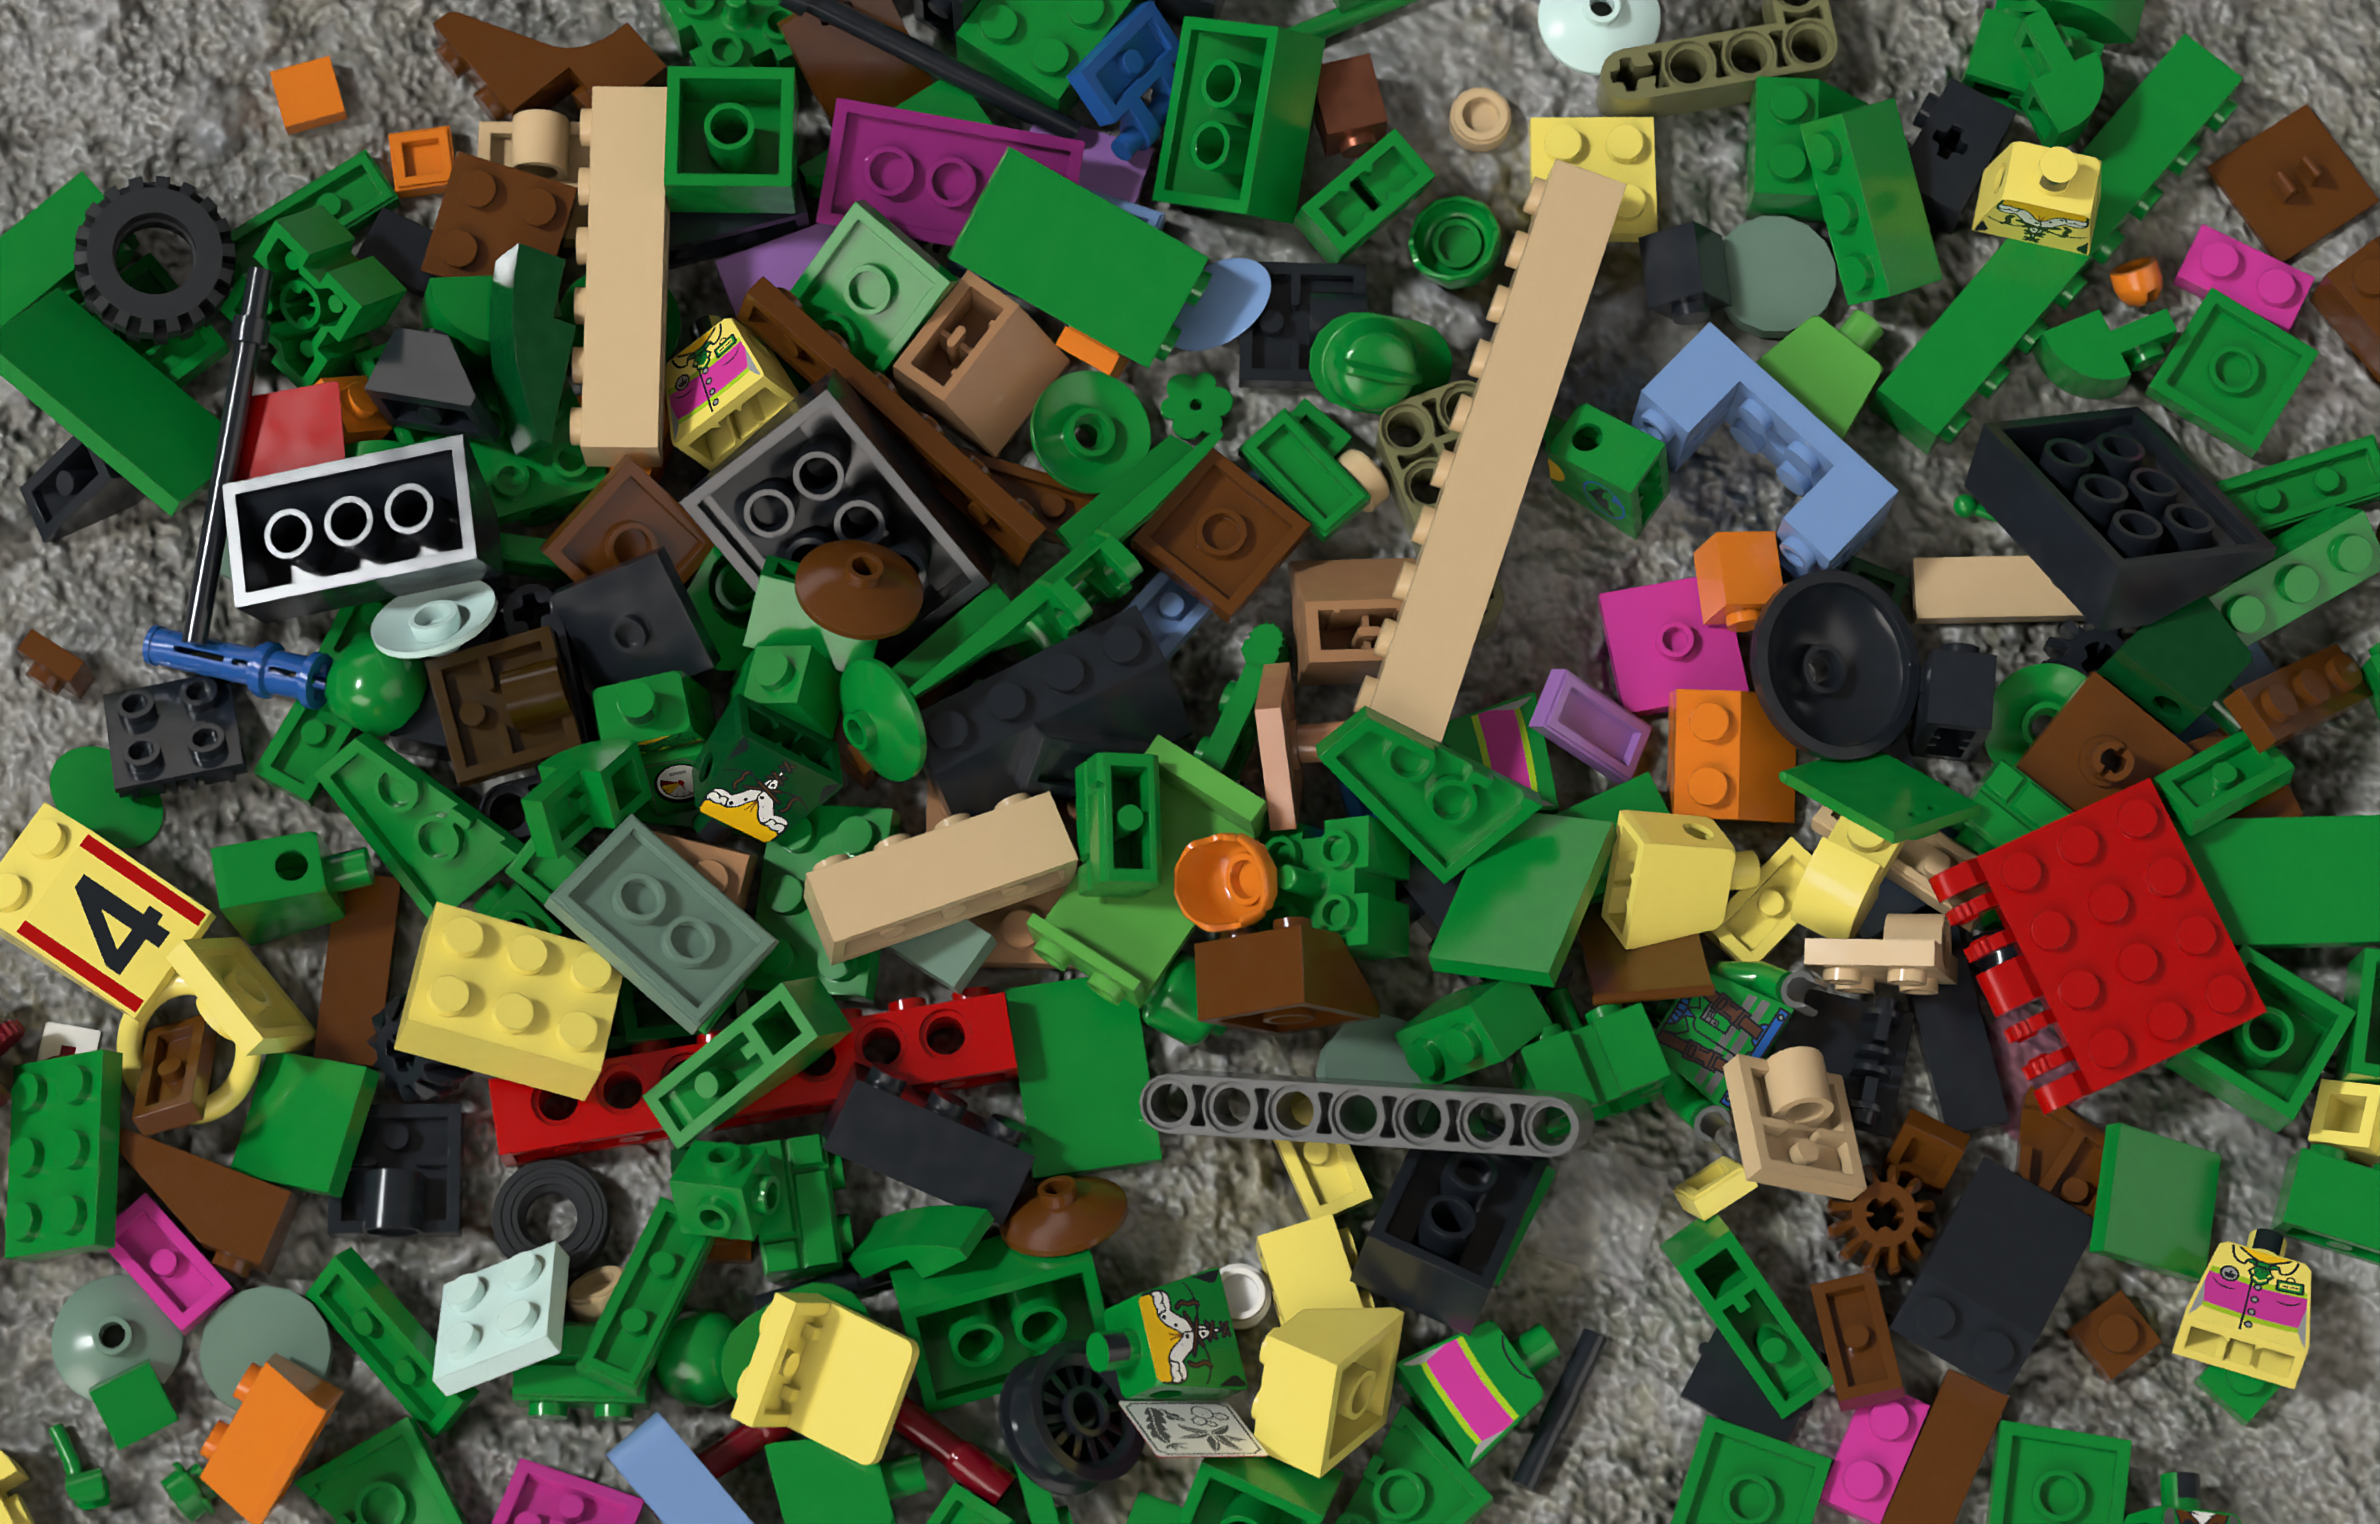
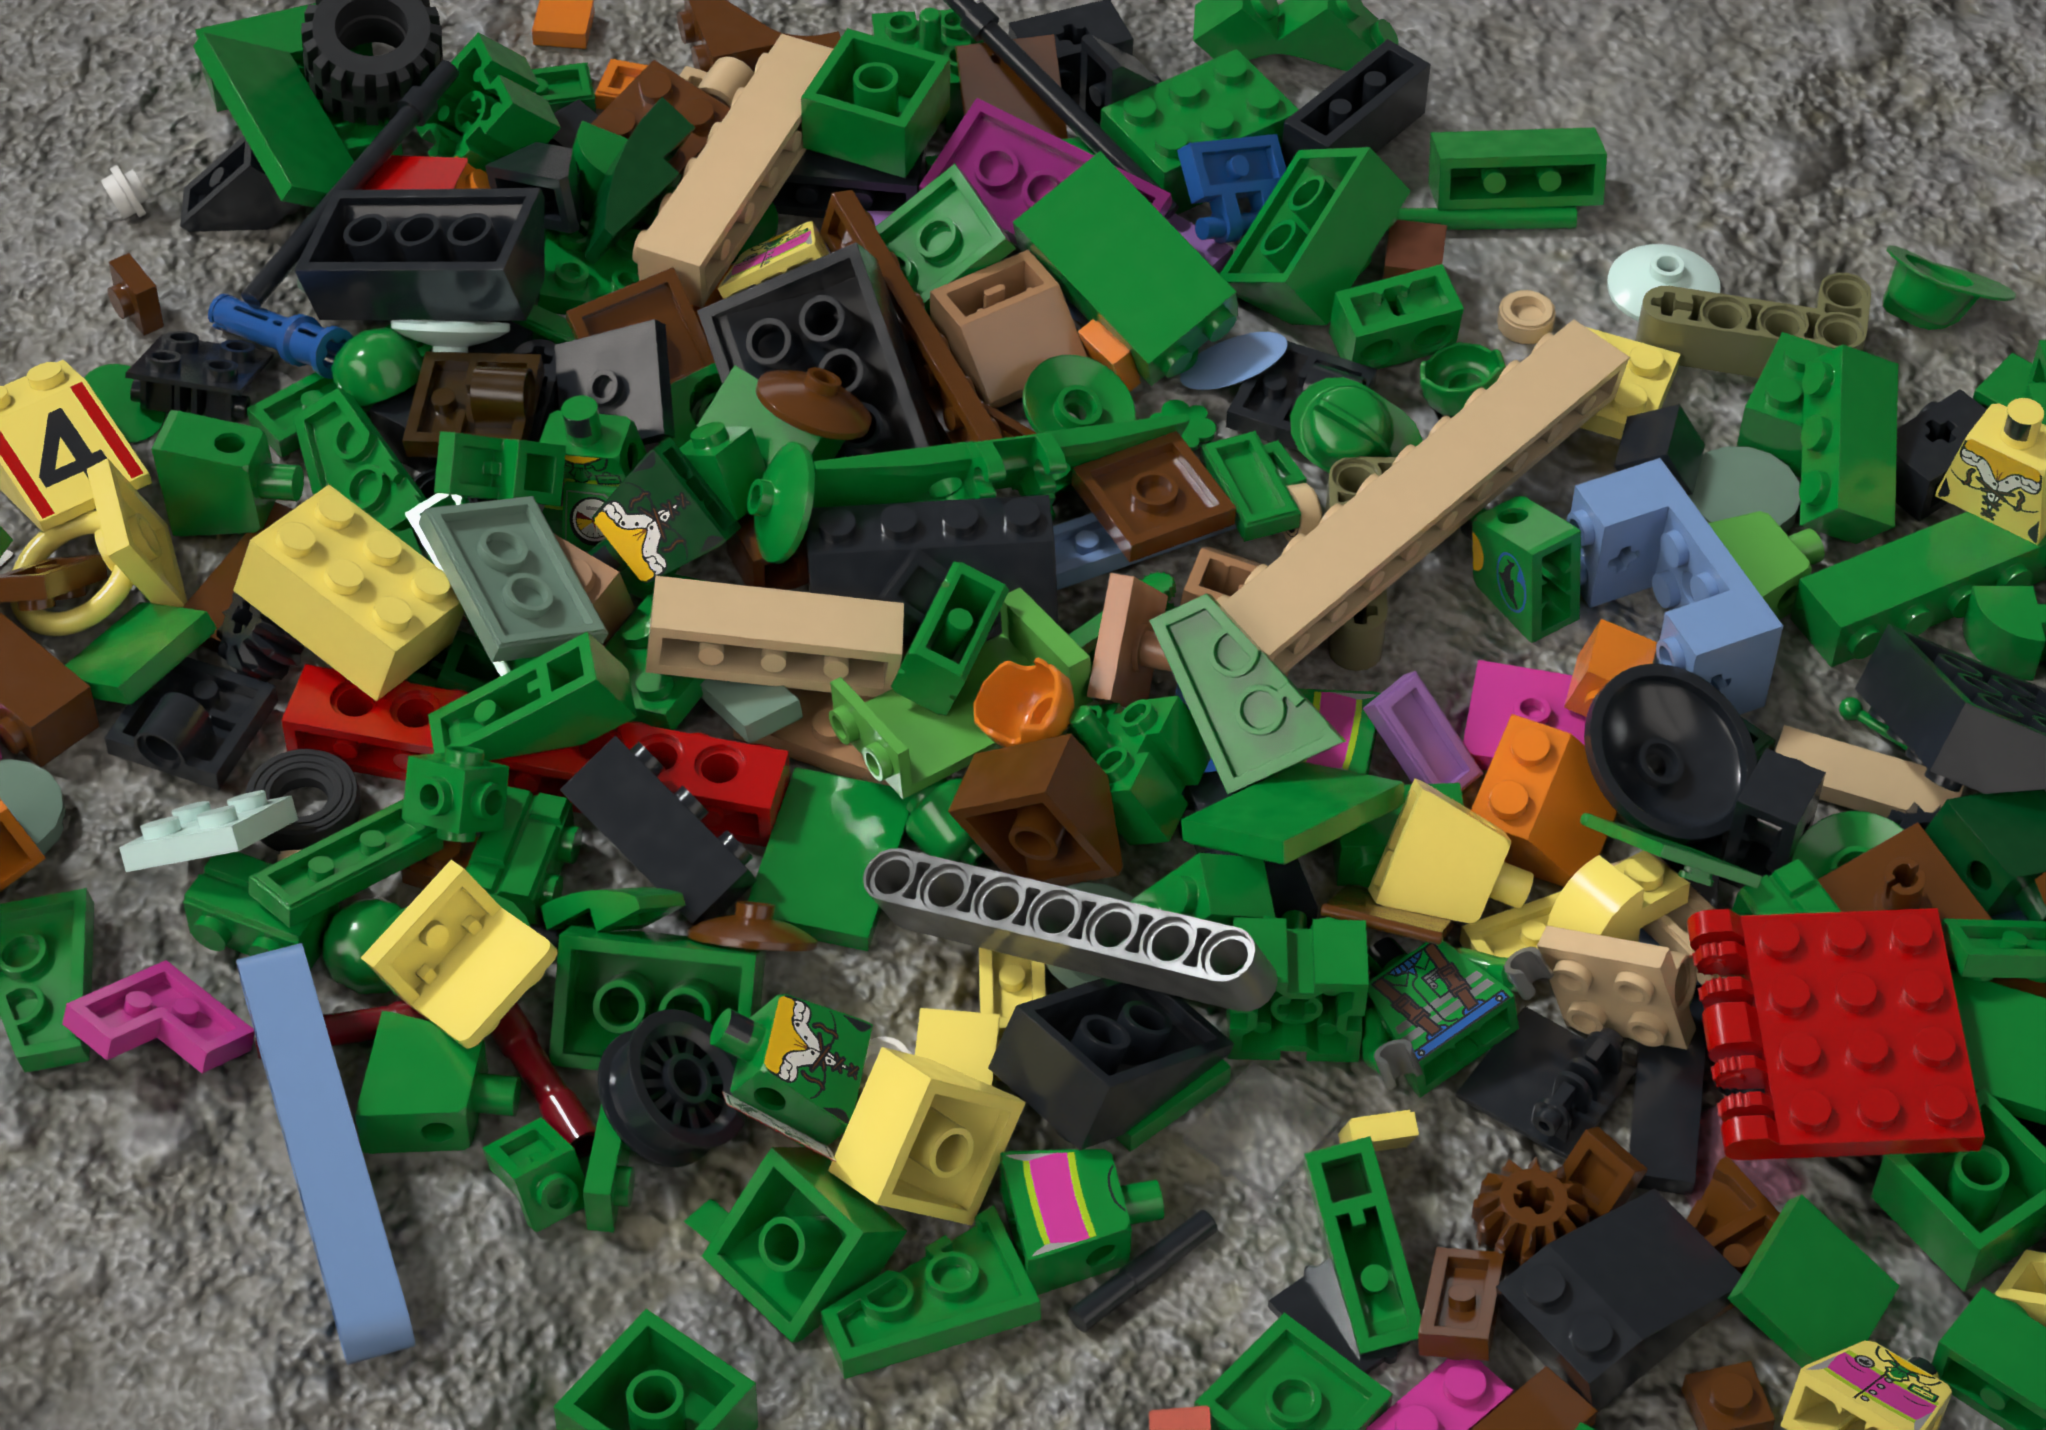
camera: 25 degrees right, 25 degrees down
green plate [305,1247,479,1440] -> none
tan plate [1723,1046,1867,1201] -> none

